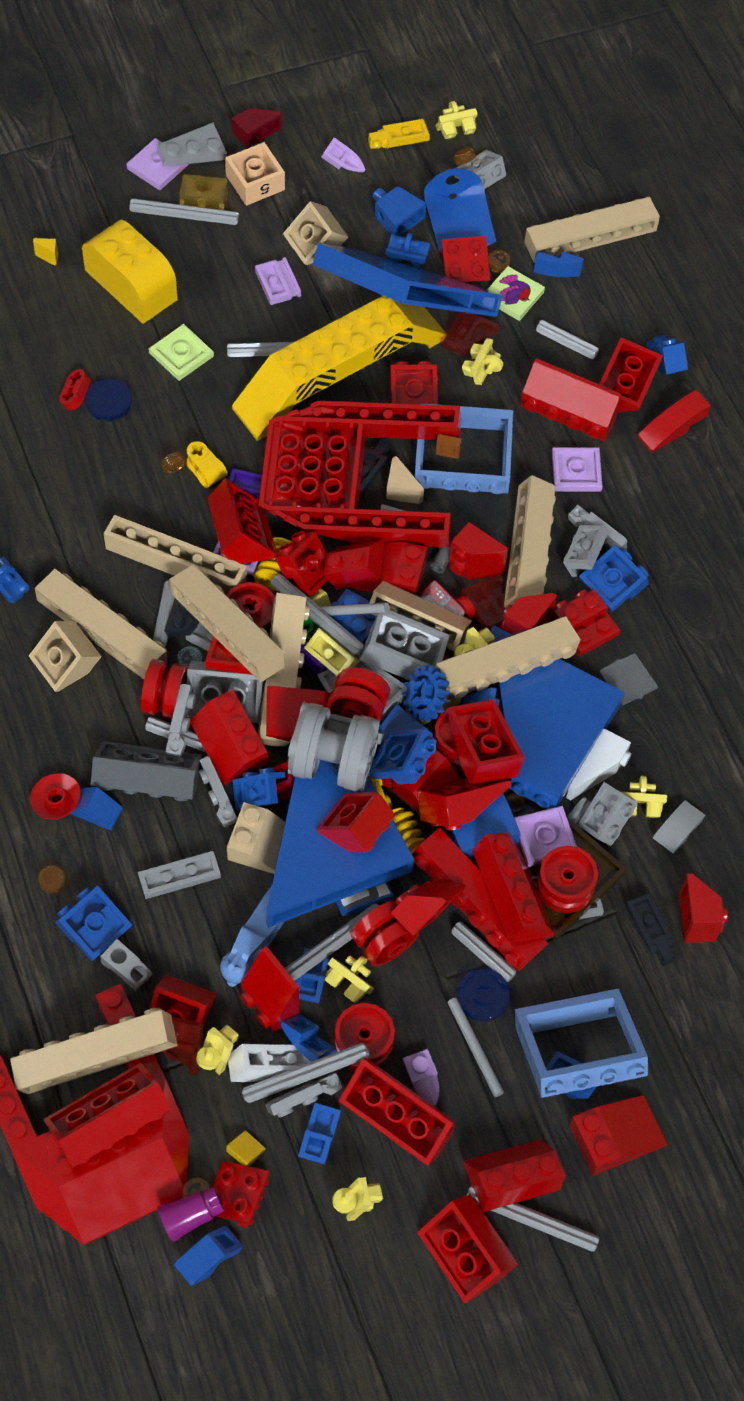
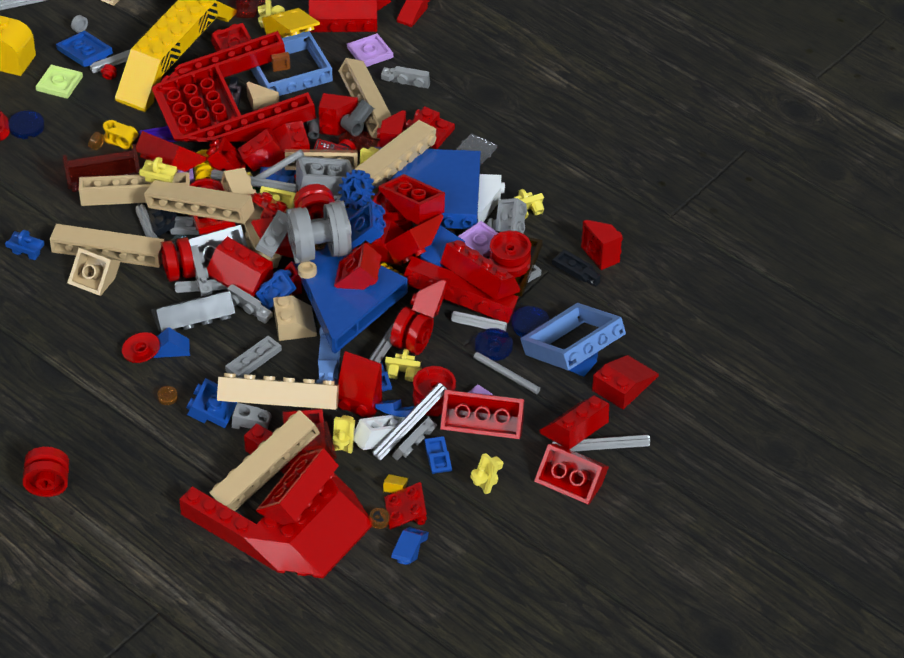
camera: 25 degrees left, 15 degrees down
magenta plant [158,1187,225,1243] -> none
lavender plate [255,257,301,305] -> none
slope [336,882,394,916] -> none
light grey bracket [563,525,608,577] -> none
blue plate [579,545,649,612] -> none
light grey slope [653,800,705,853] -> none
none -> blue plate [56,31,113,67]
none -> clear red windscreen [63,144,140,192]
none -> light grey tile [71,15,88,33]
none -> red plate [100,64,117,80]
none -> light yellow hips [139,157,177,183]
none -> tan brick [217,373,339,410]
none -> red hinge [250,192,289,219]
none -> light grey plate [256,210,288,258]
none -> yellow slope [262,8,320,38]
none -> tan tile [298,261,317,279]
none -> dark grey piece [340,99,375,136]
none -> clear blue tile [512,306,549,337]

